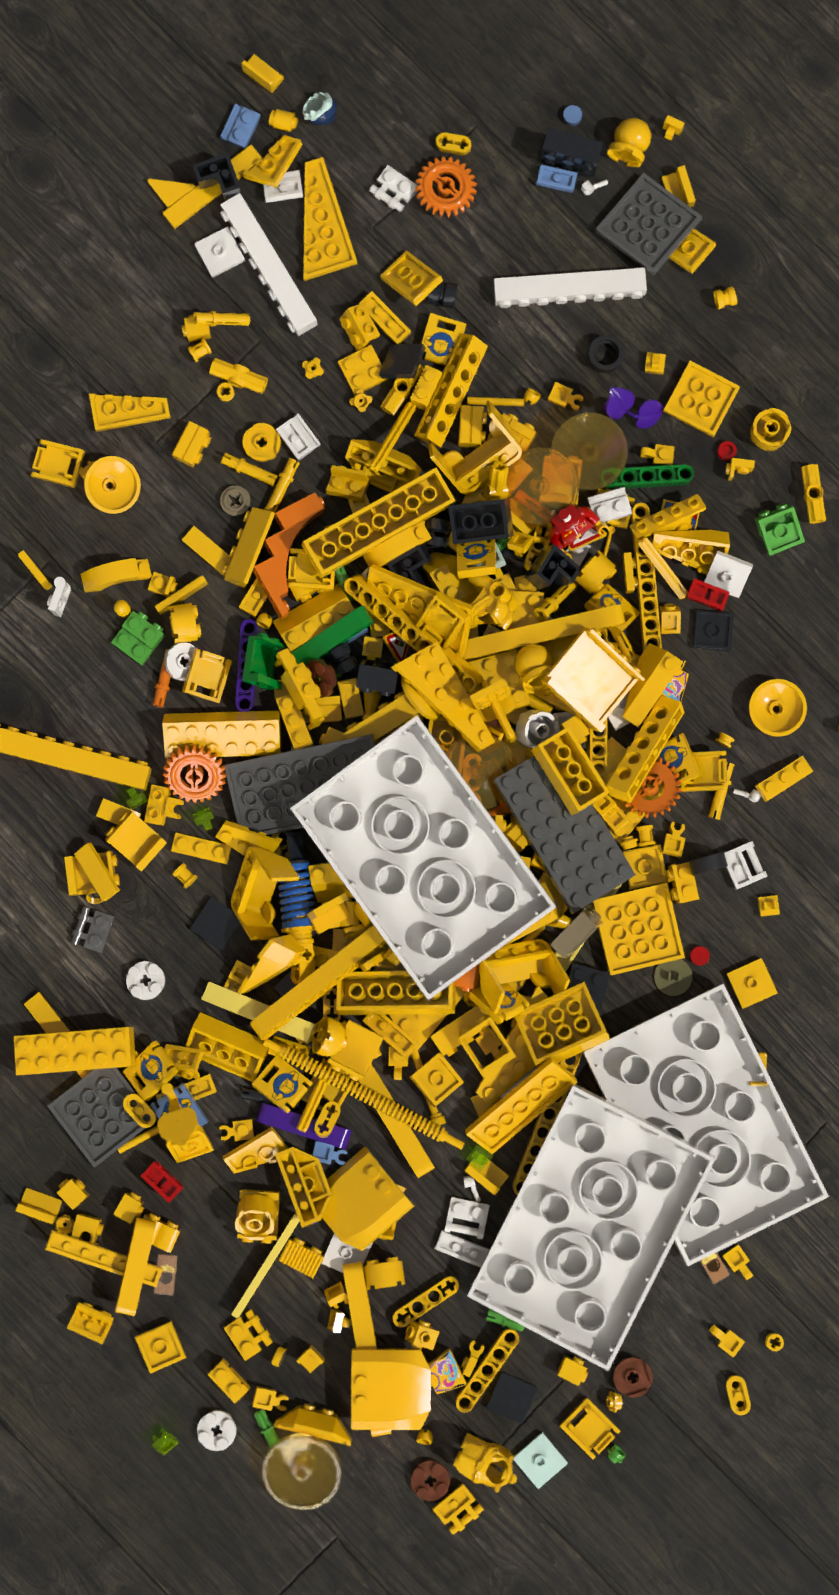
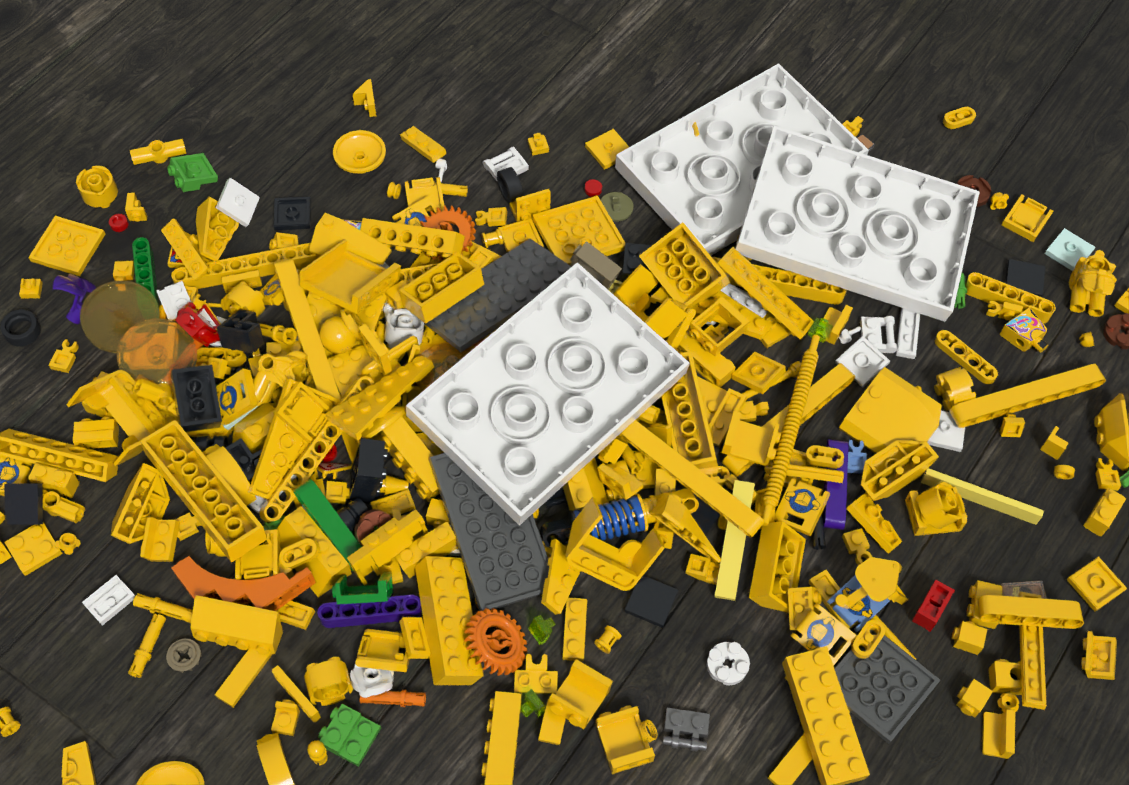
camera: 105 degrees left, 25 degrees down
yellow tile [74,843,120,901] -> none
yellow brick [172,421,211,467] -> none
yellow piece [209,358,268,394] -> none
yellow bush [217,383,235,402] -> none
yellow plate [224,1309,273,1361] -> none
yellow plate [243,423,281,462] -> none
yellow hinge [256,613,272,629] -> none
yellow brick [278,1237,324,1278] -> none
yellow plate [302,358,324,379] -> none
yellow cylinder [312,1017,347,1057] -> none
yellow tile [324,1282,348,1309] -> none
yellow wedge [351,1349,431,1430] -> none
yellow axle [369,402,416,472] -> none
yellow brick [405,1320,439,1350] -> none
yellow bar [467,397,524,406] -> none
yellow hinge [524,388,541,405] -> none
yellow brick [556,1355,588,1386] -> none
bright green plate [608,1445,626,1463] -> none
yellow plate [619,836,638,850] -> none
yellow axle [638,537,688,599] -> none
red brick [686,578,730,612] -> none
yellow plate [709,1324,745,1358] -> none
yellow bush [765,1333,784,1352] -> none
none -> yellow plate [279,538,320,568]
none -> yellow plate [400,617,431,659]
none -> white plate [835,336,890,388]

